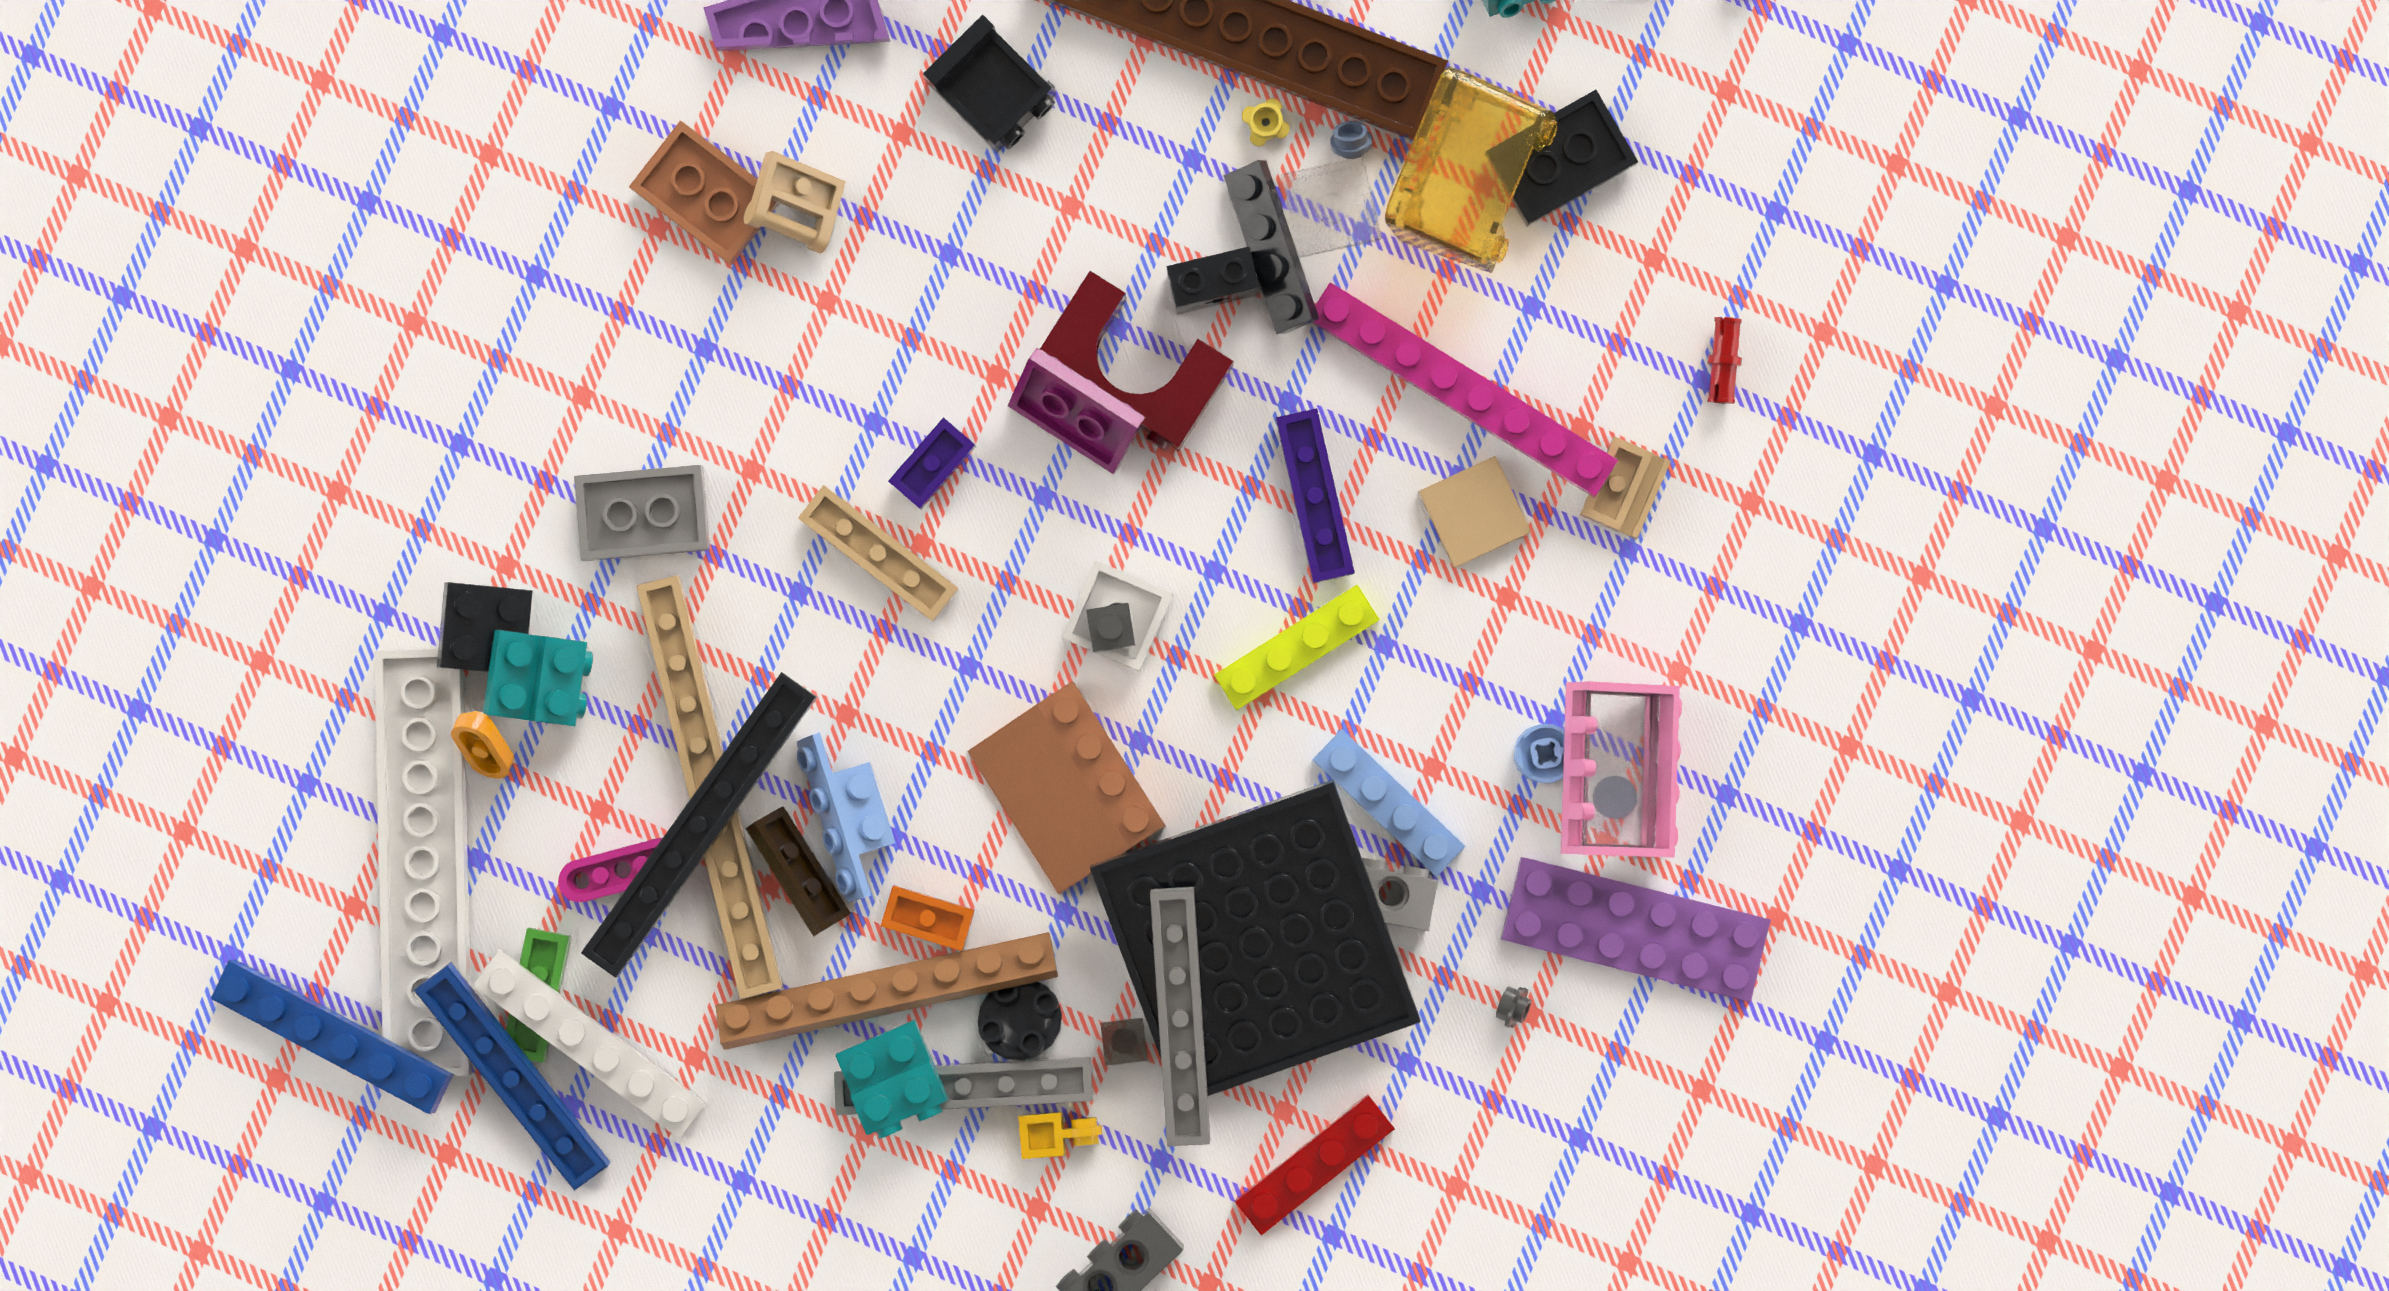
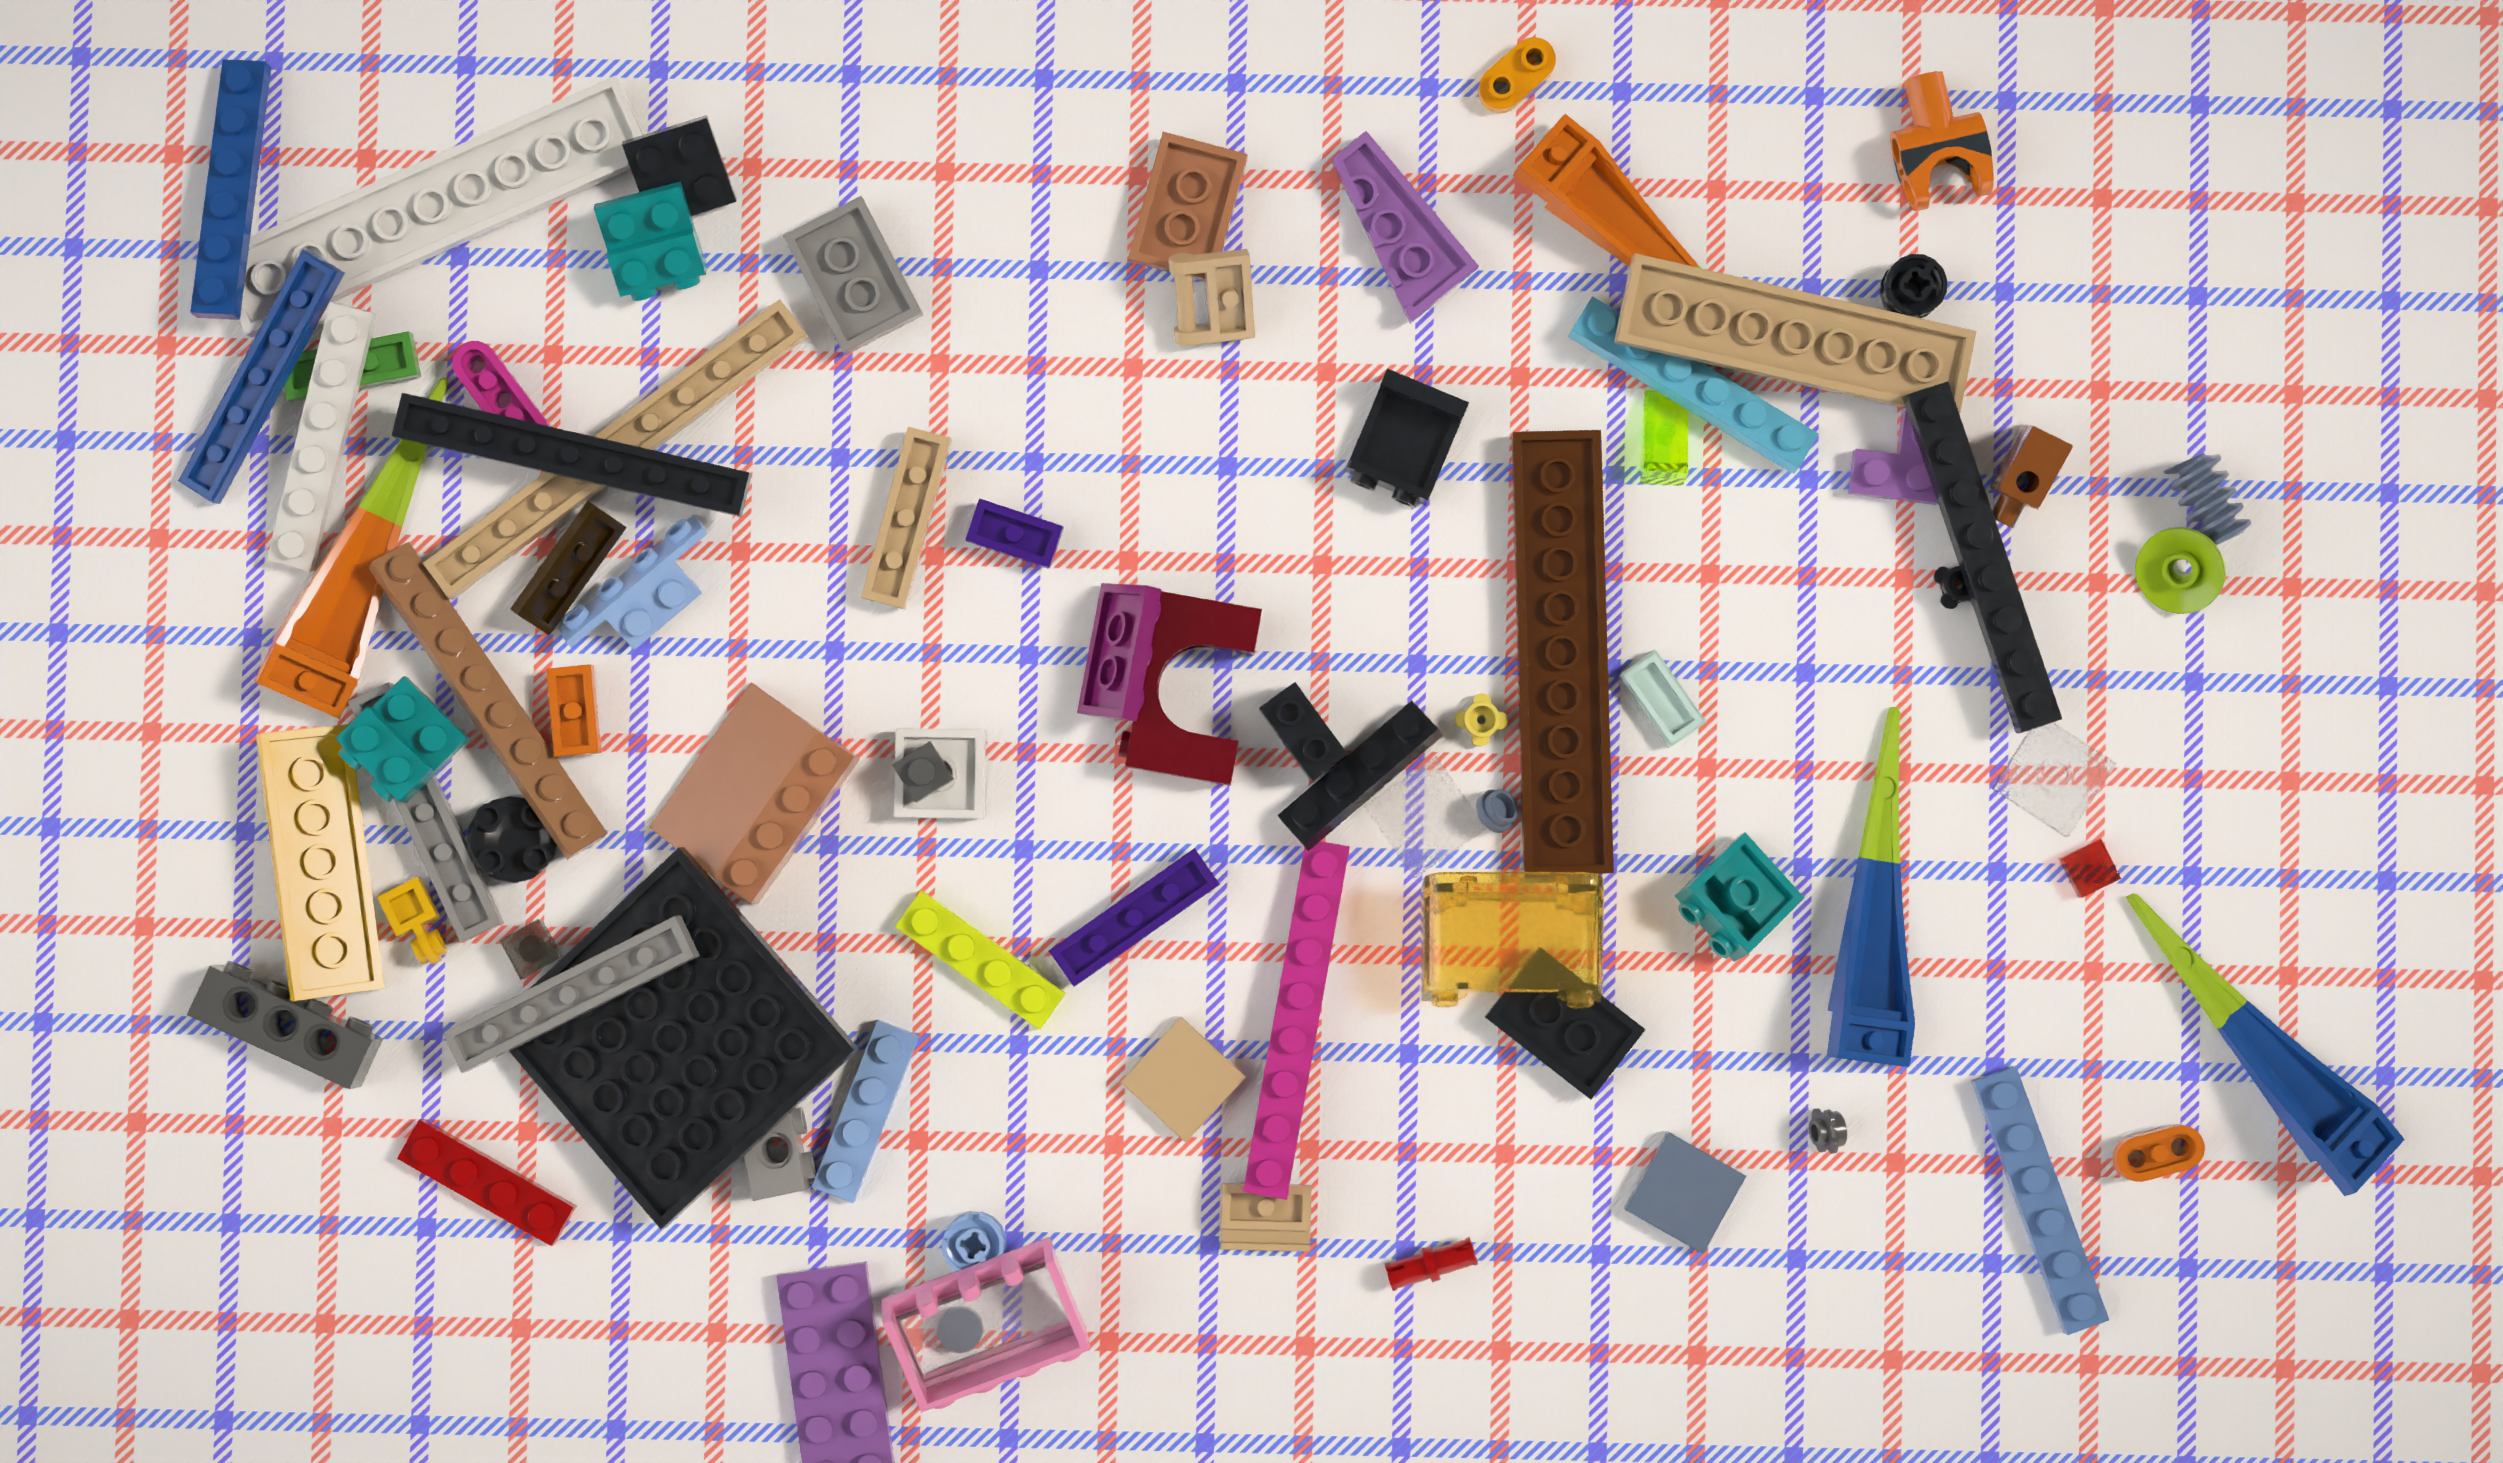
camera: 65 degrees right, 0 degrees up
light orange plate [451,711,514,779] -> none
dark grey plate [1496,986,1532,1028] -> none
none -> orange plate [254,377,448,719]
none -> yellow plate [256,724,384,1002]
none -> sand blue tile [1623,1131,1746,1254]

